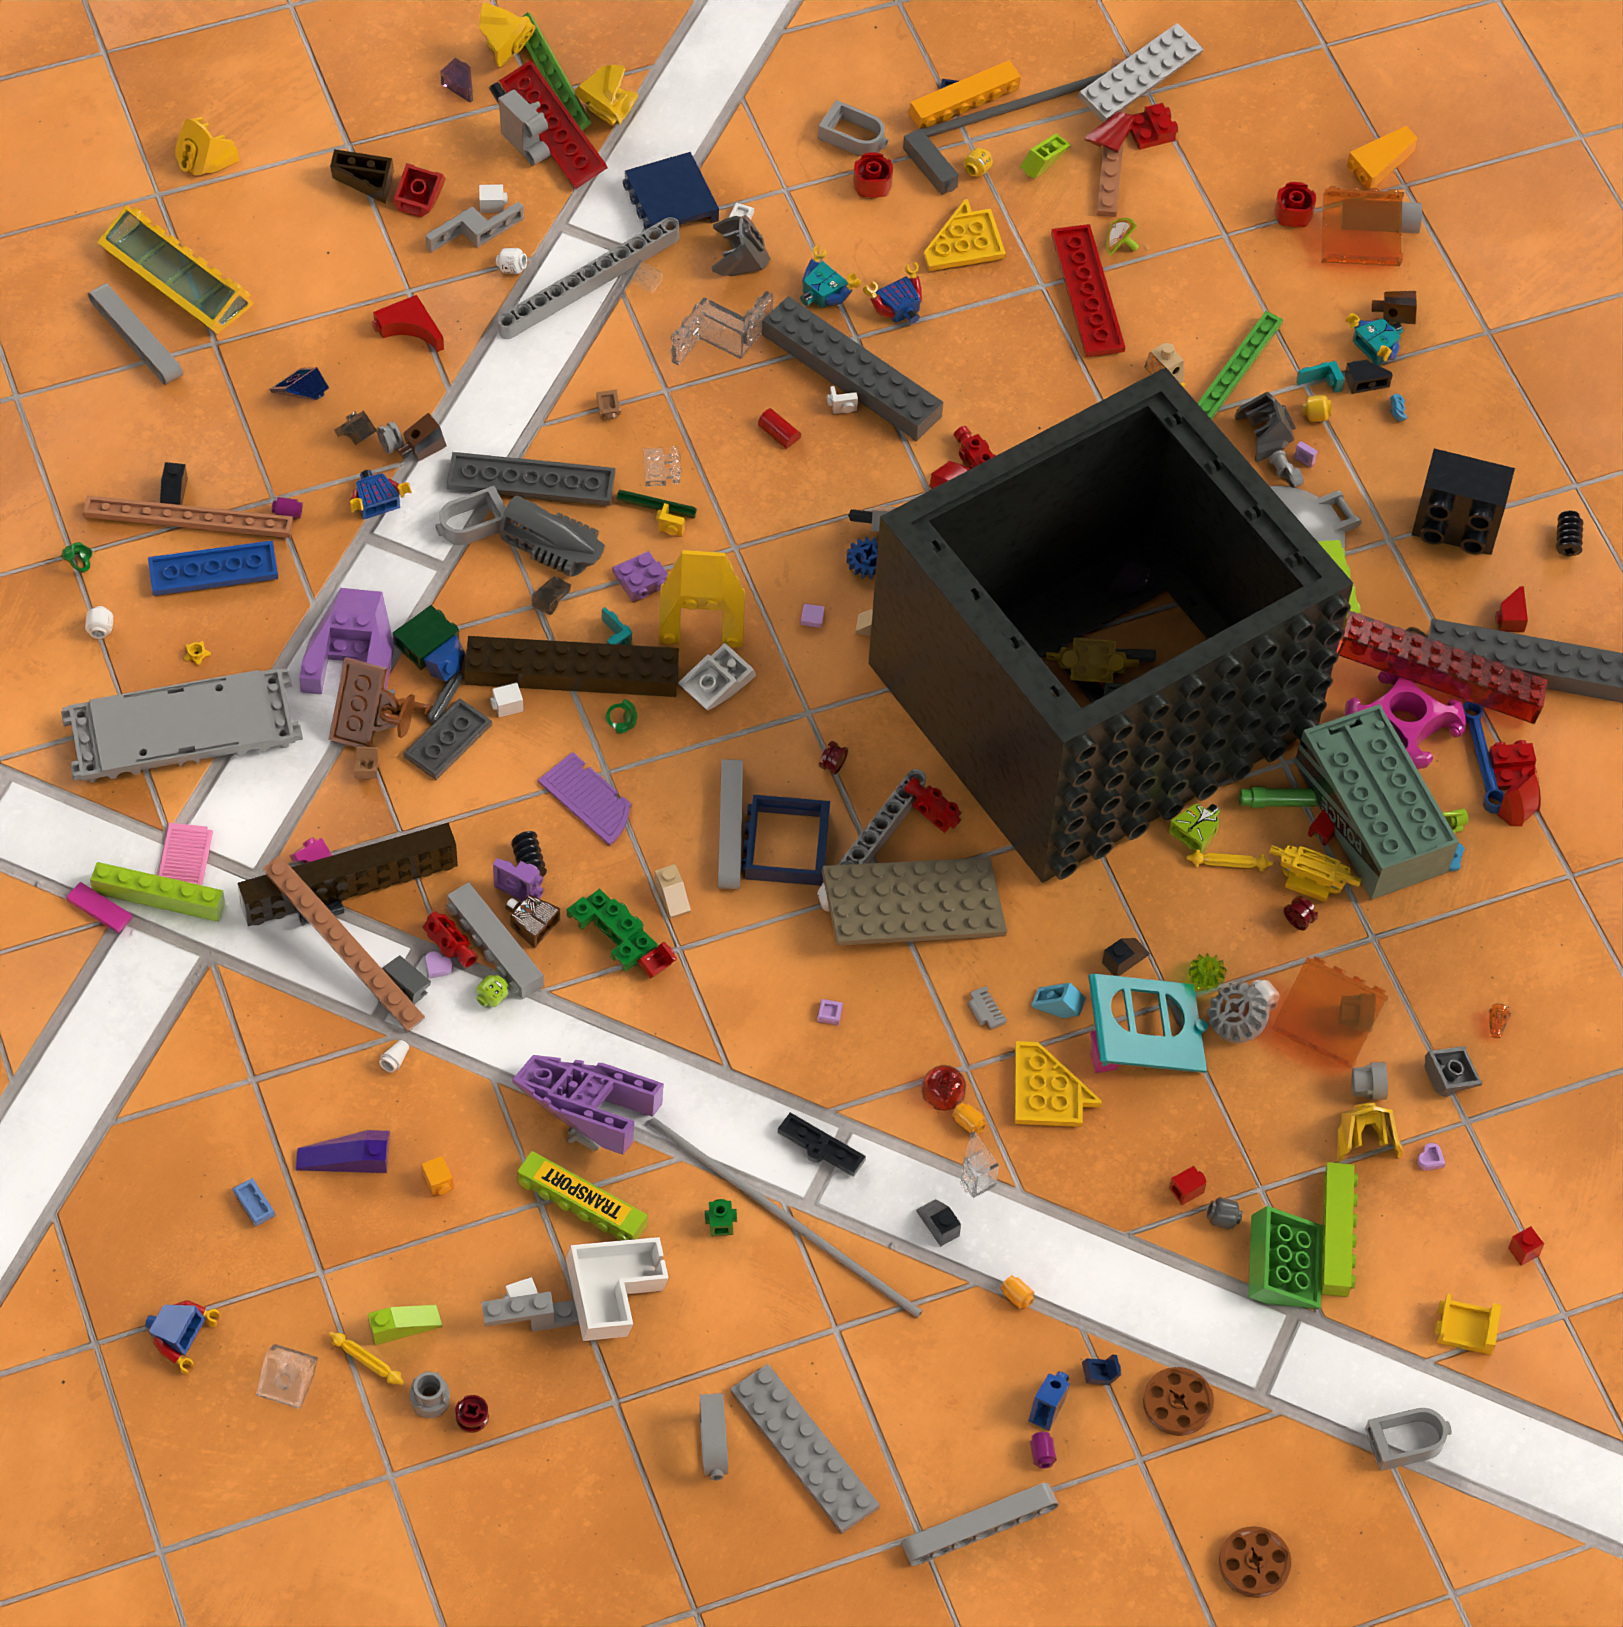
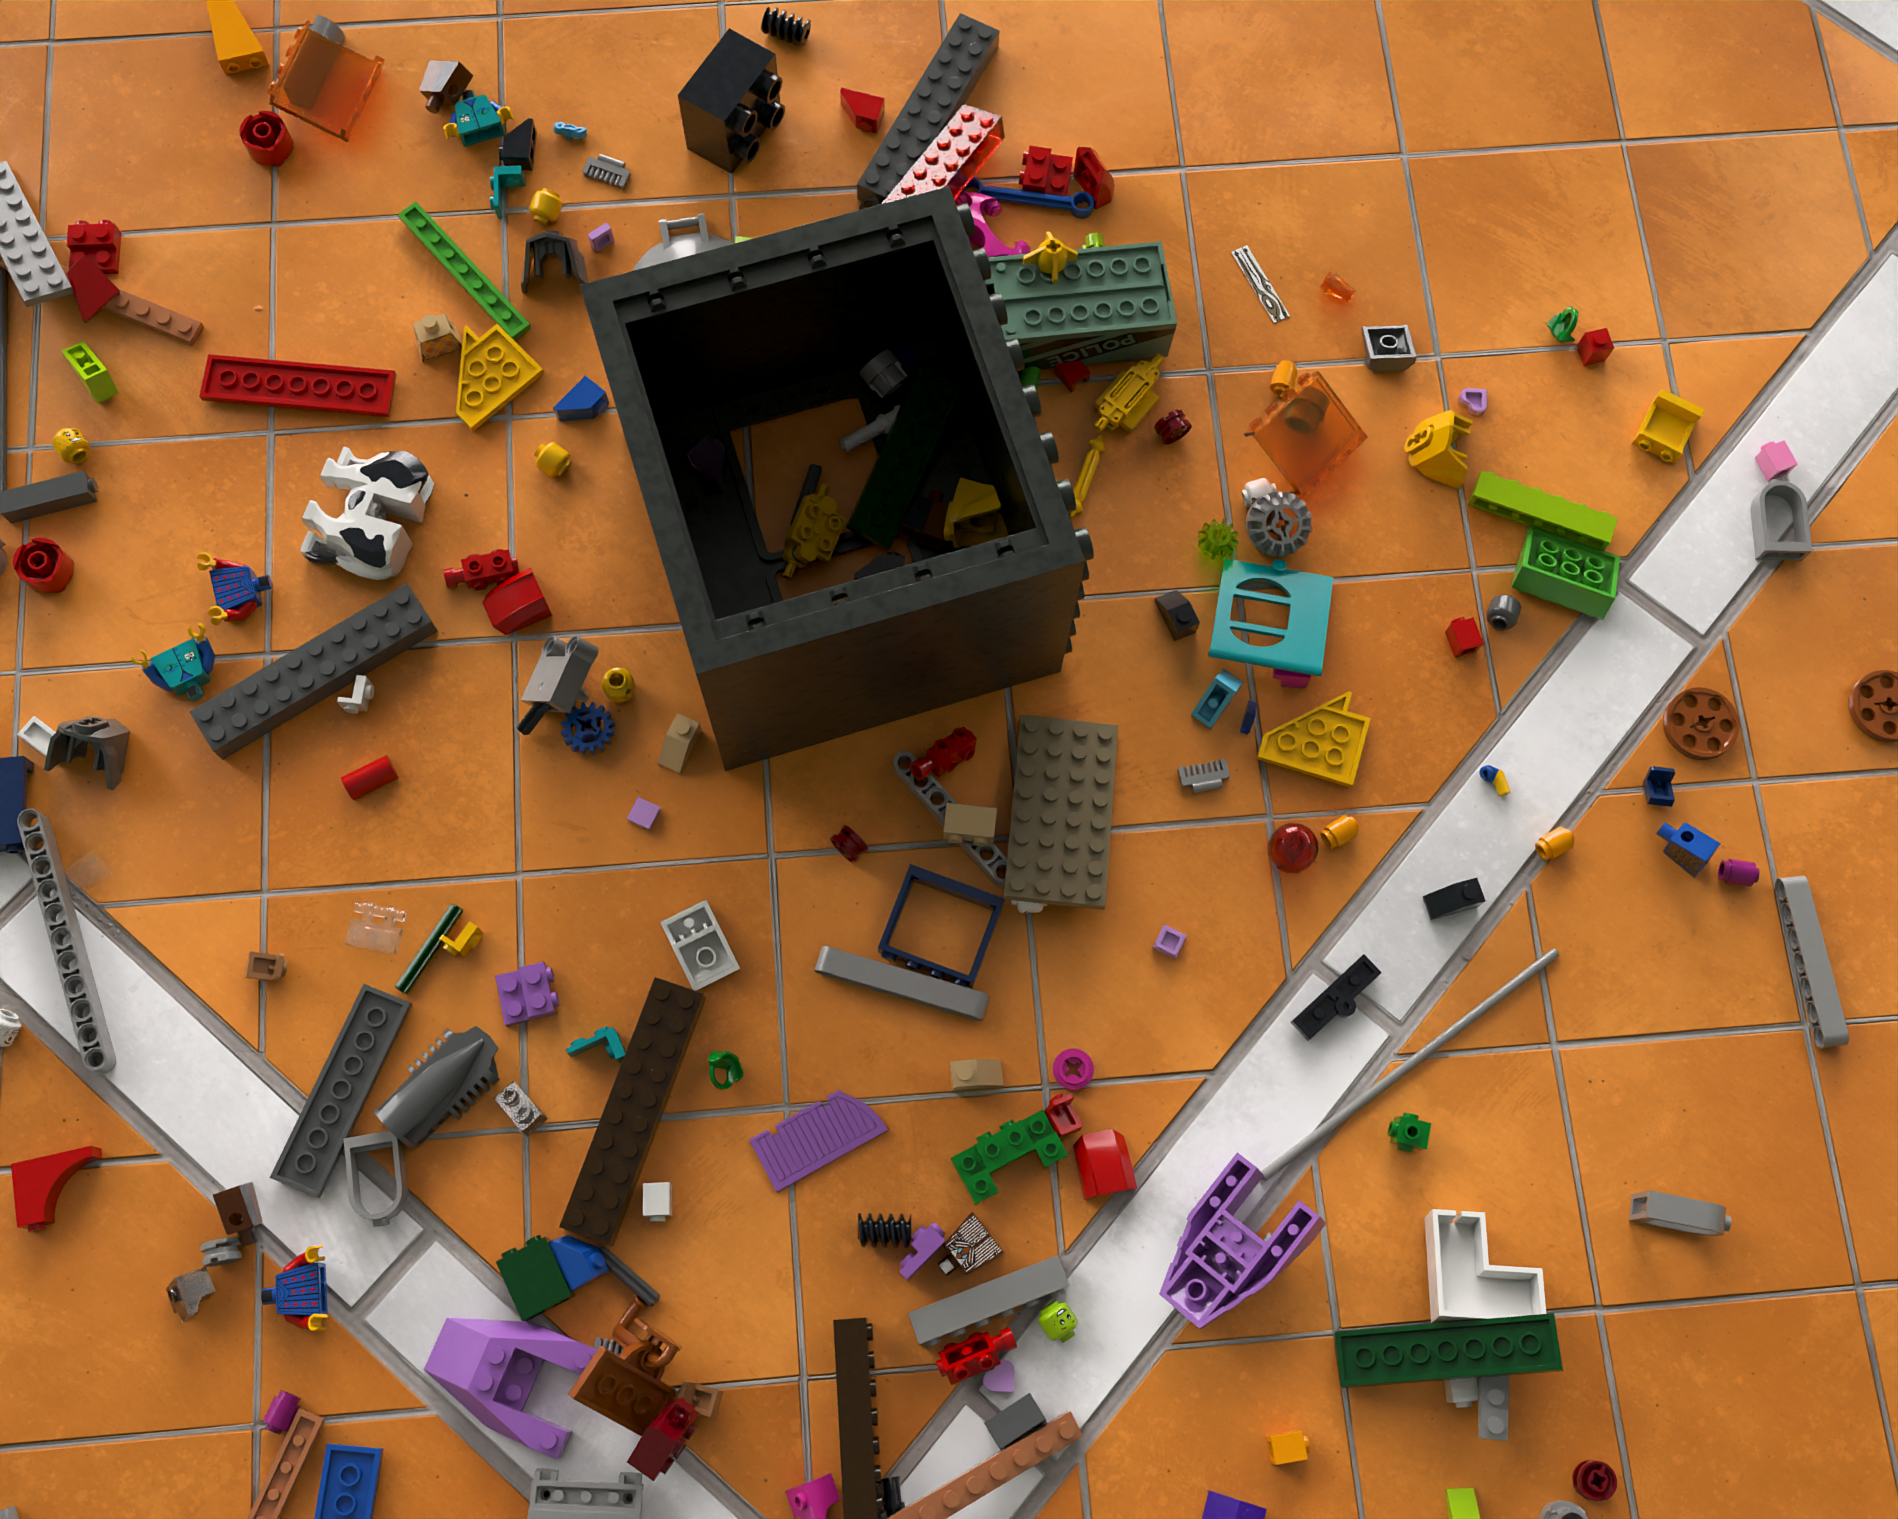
camera: 75 degrees left, 15 degrees up
clear blue slope [270,367,329,400] -> none
white cone [379,1040,409,1073] -> none
dark grey tile [404,698,492,780] -> none
brick [517,1151,648,1241] -> none
yellow wedge [659,550,745,648] -> none
clear bracket [670,291,773,365] -> none
light grey plate [730,1364,880,1534] -> none
yellow wing [924,199,1006,271] -> none
clear slope [960,1131,999,1198] -> none
shield [1106,218,1139,256] -> none
light grey connector [1268,450,1304,488] -> none
light grey piece [1351,1062,1388,1100] -> none
none -> white animal [300,447,434,580]
none -> light grey piece [582,154,631,190]
none -> dark red hinge [627,1398,700,1481]
none -> tan brick [943,803,997,846]
none -> yellow piece [1023,232,1078,284]
none -> dark pink gear [1053,1049,1094,1090]
none -> red slope [1073,1129,1137,1200]
none -> sticker [1231,245,1290,323]
none -> clear blue tile [1240,700,1257,735]
none -> light orange brick [1270,360,1298,397]
none -> dark green plate [1335,1313,1563,1388]
none -> arm [1479,765,1511,796]
none -> green piece [1547,307,1578,343]
none -> bright pink brick [1755,440,1798,481]

